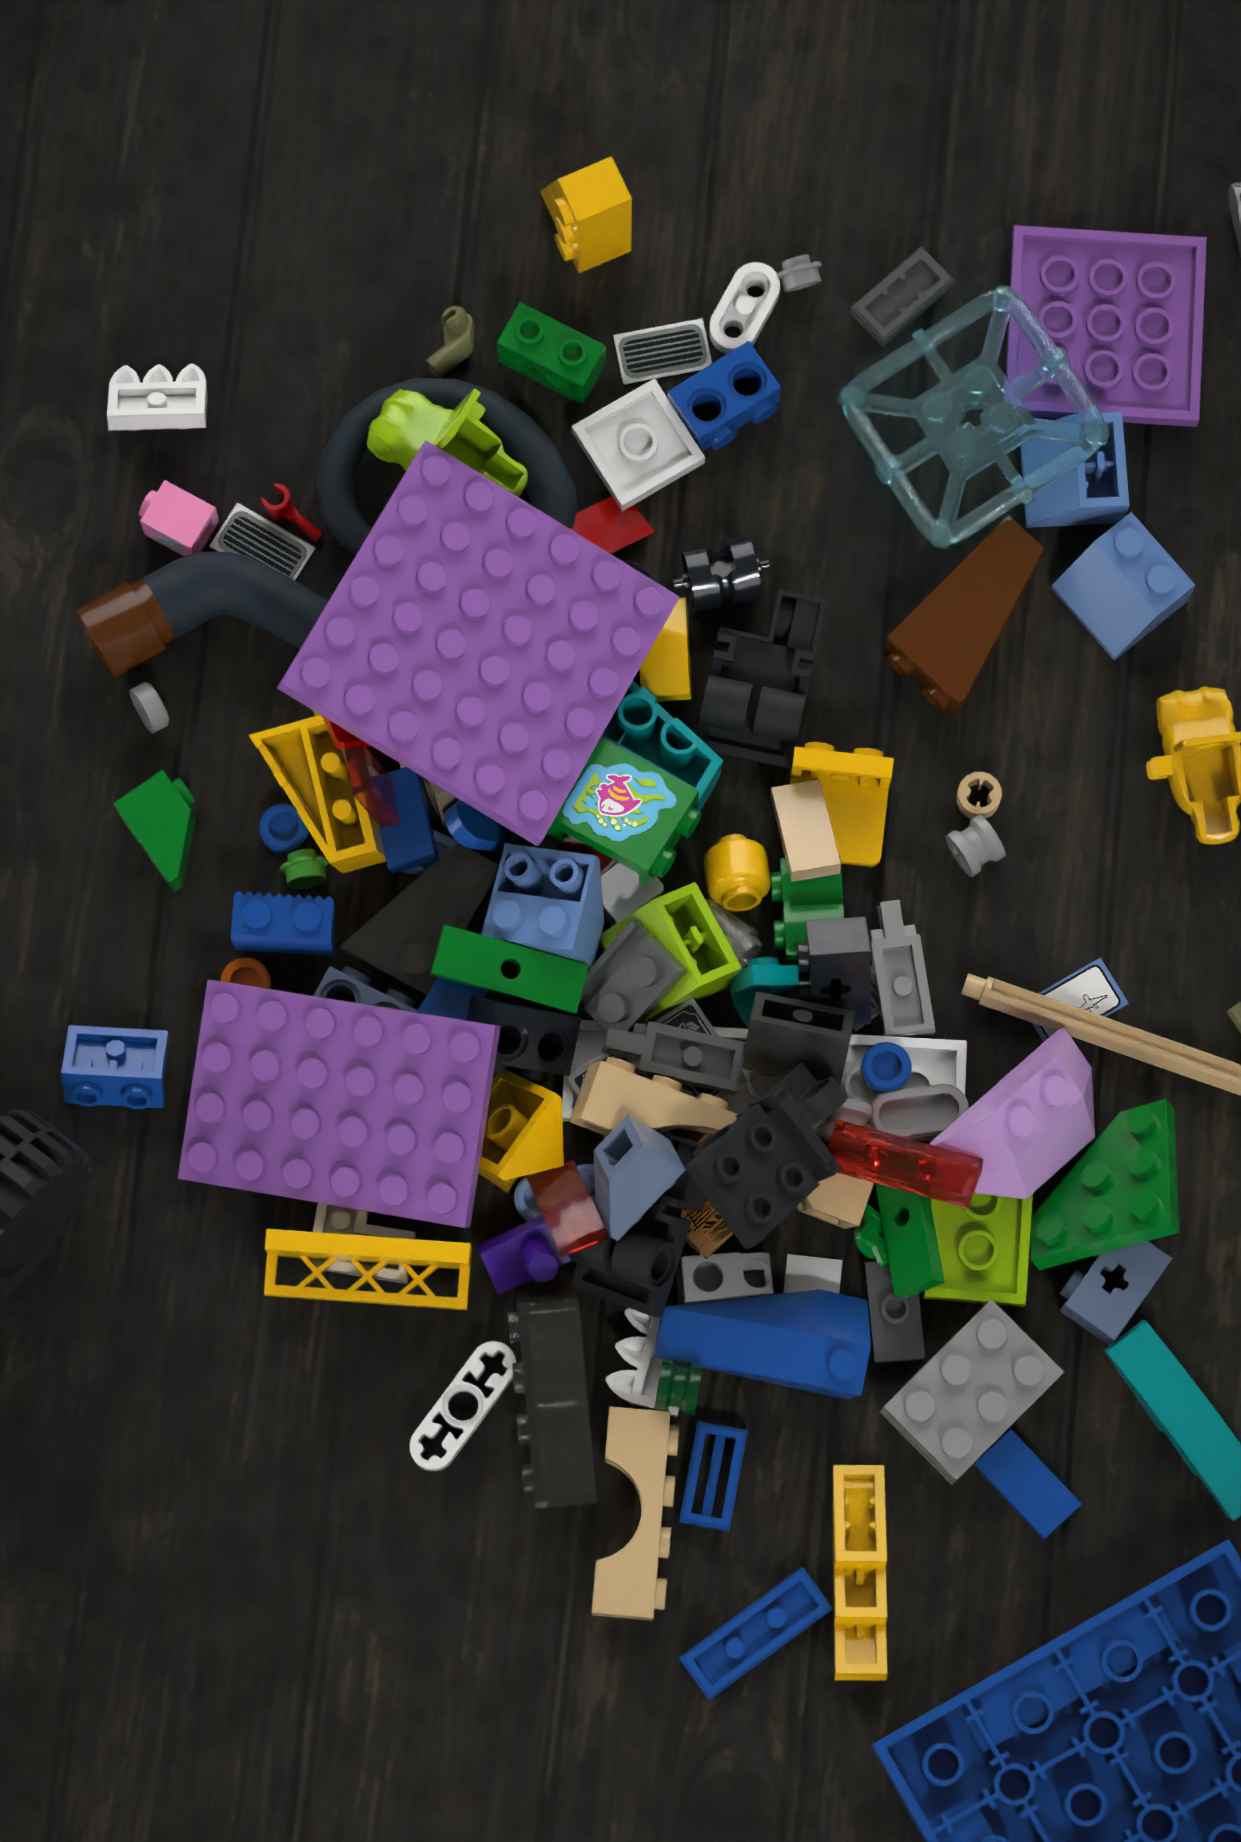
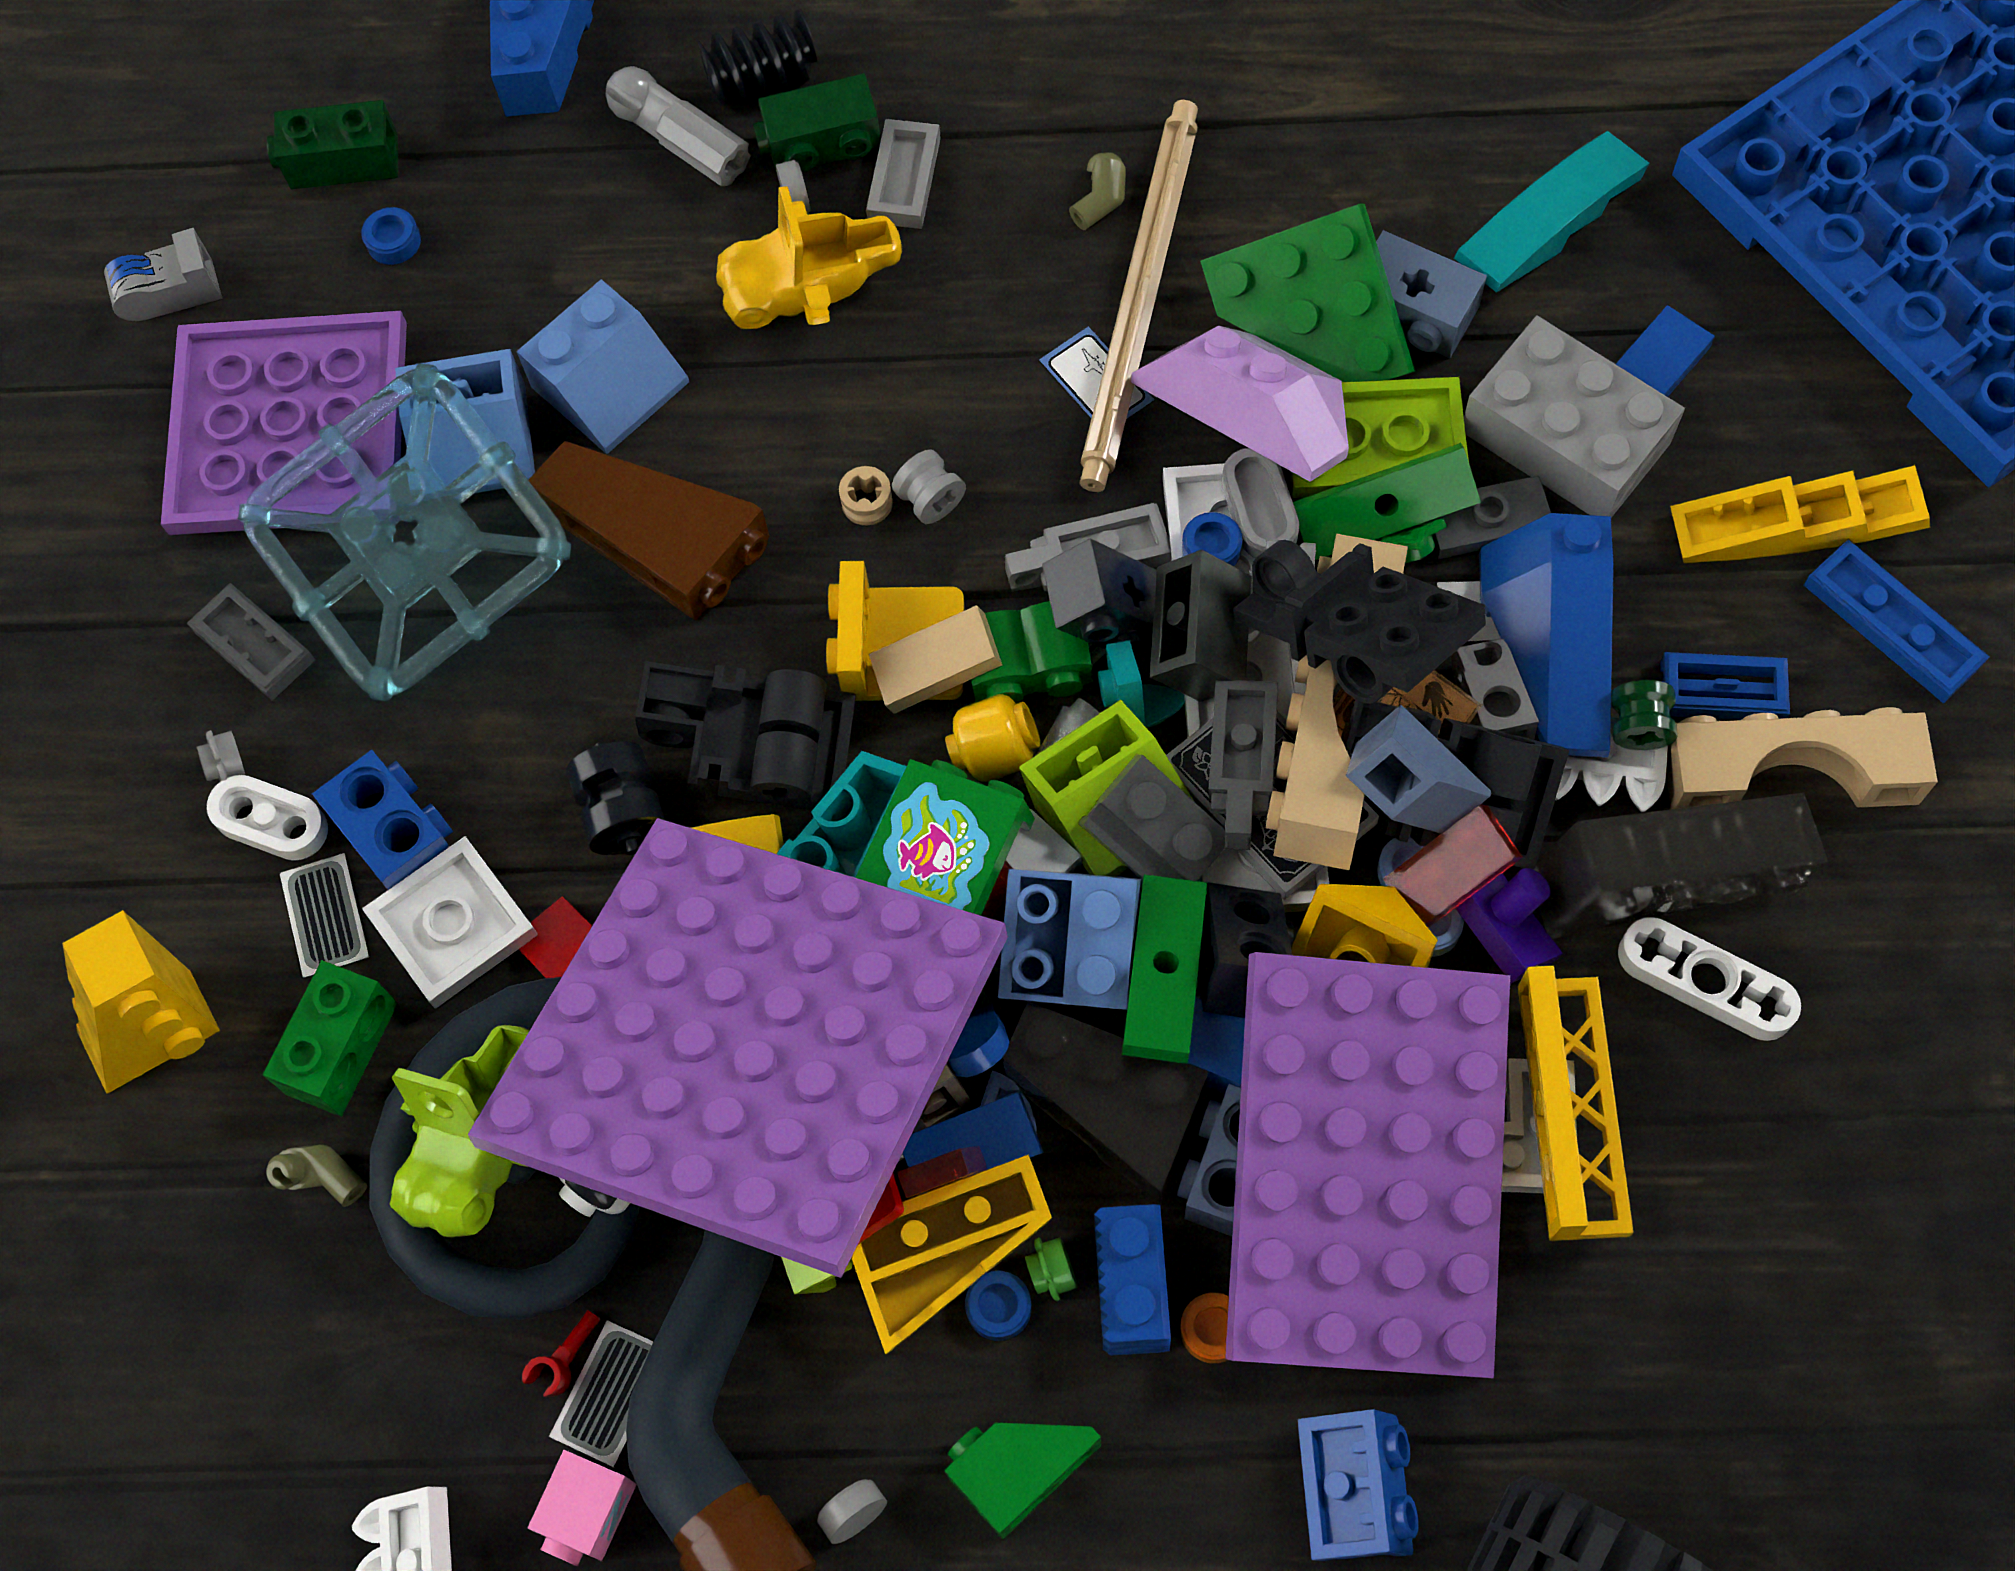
camera: 90 degrees left, 10 degrees down
clear red tile [827,1119,983,1208] -> none

